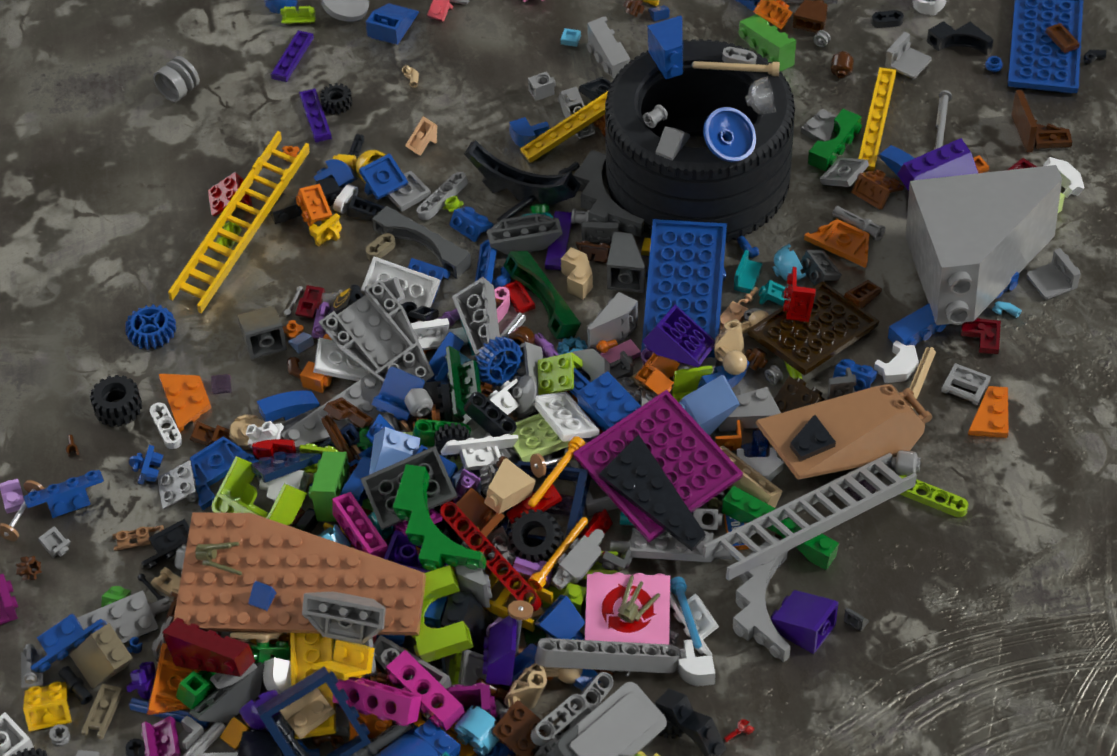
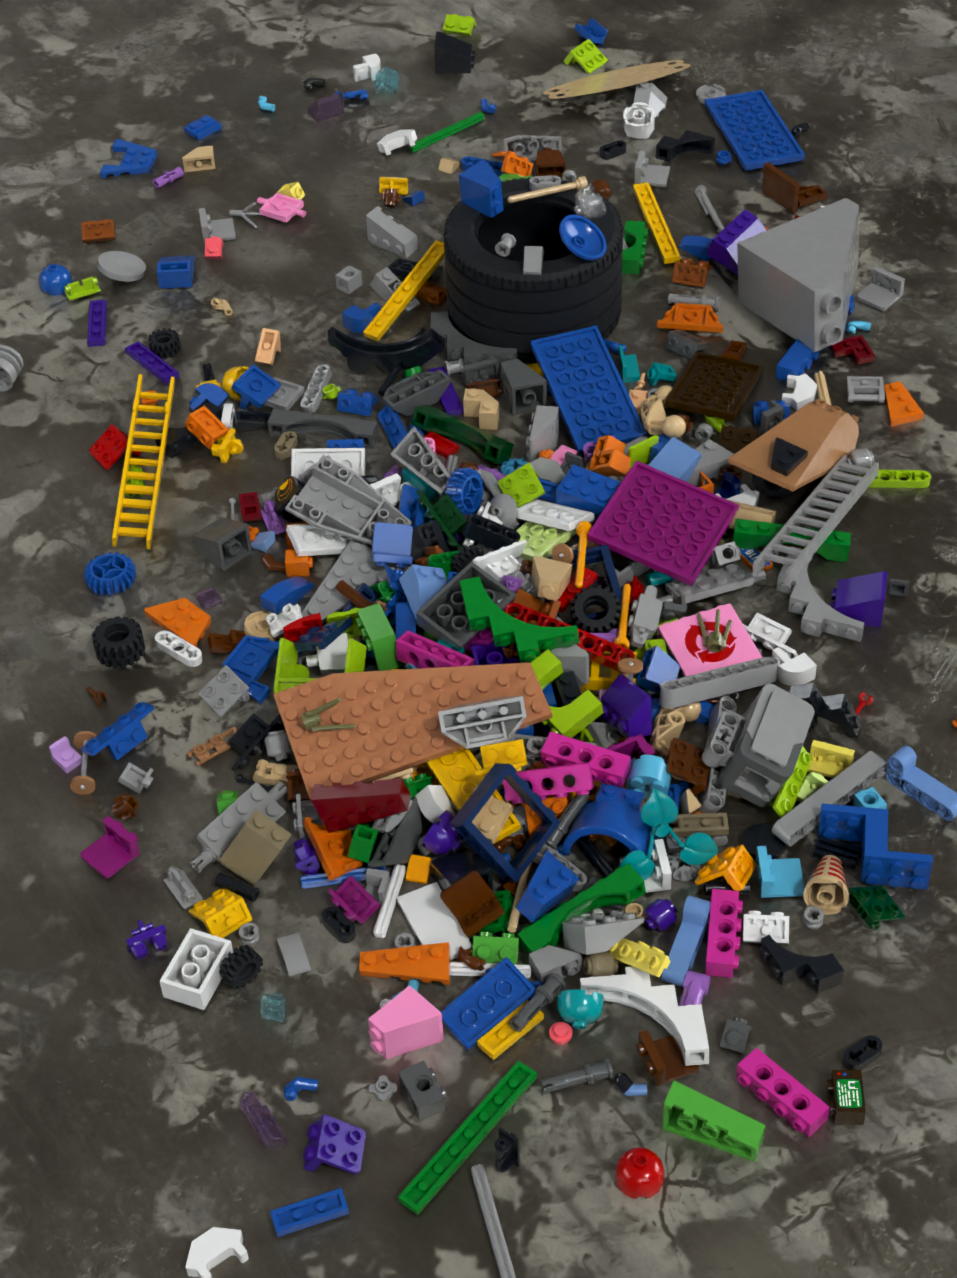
camera: 25 degrees left, 5 degrees down
blue bracket [31,614,107,673] -> none
dark tan hinge [81,684,123,739] -> none
blue hips [129,445,163,485] -> none
blue slope [248,581,276,611] -> none
reddish brown plate [323,397,373,428] -> none
light grey head [404,388,433,417] -> none
medium azure plate [561,28,581,47] -> none
black wing [599,435,706,551] -> none
dark purple slope [642,305,715,368] -> none
dark azure piece [670,577,702,649] -> none
medium azure cylinder [772,244,806,281] -> none
red bracket [783,267,816,322] -> none
light grey plate [820,158,869,187] -> none
reddish brown tile [1045,23,1080,53] -> none

